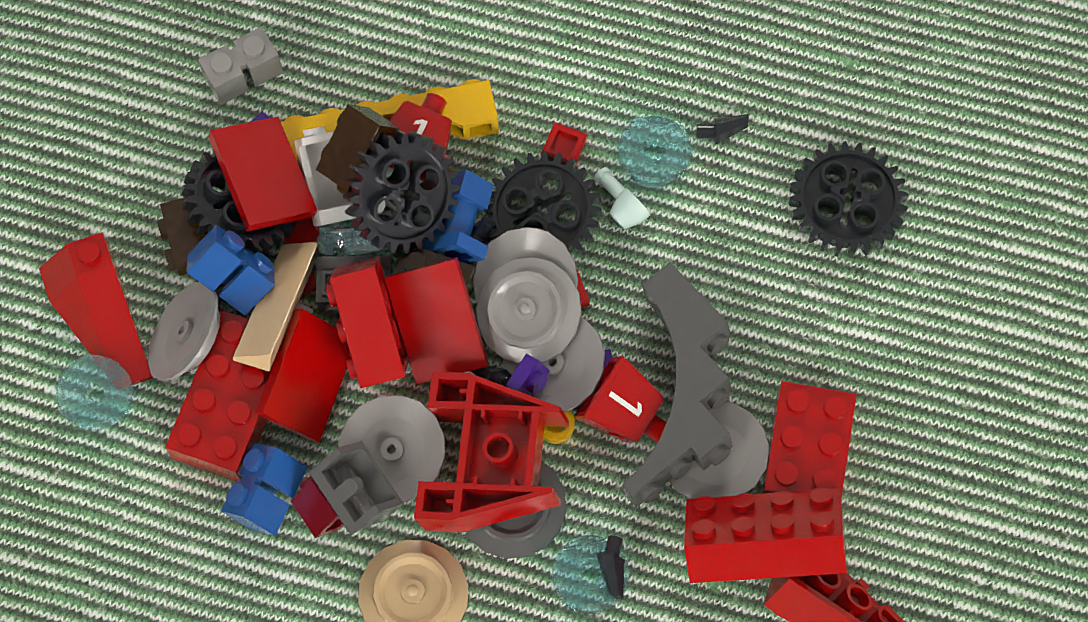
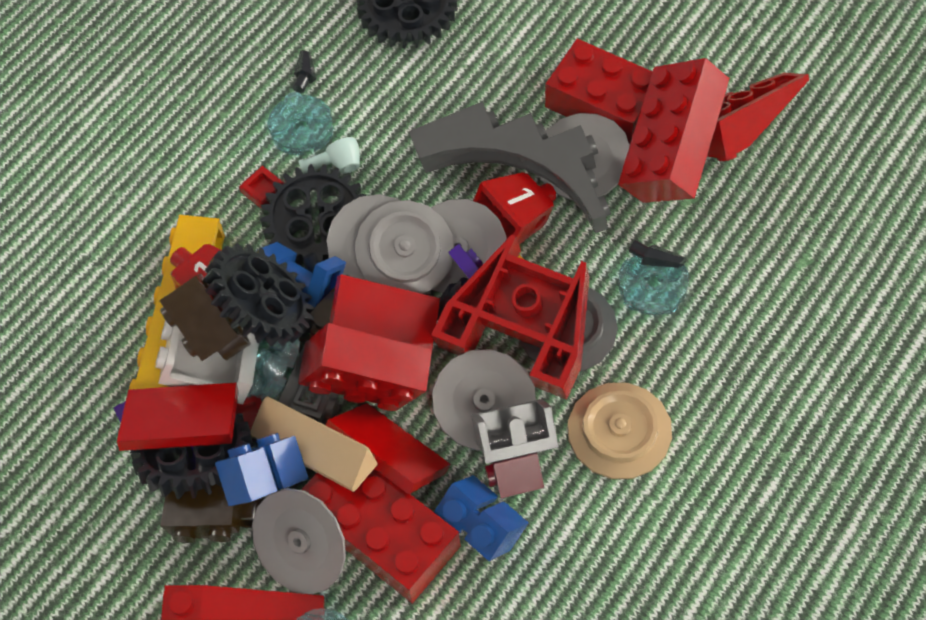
camera: 65 degrees left, 10 degrees down
light grey piece [198,26,283,105] -> none

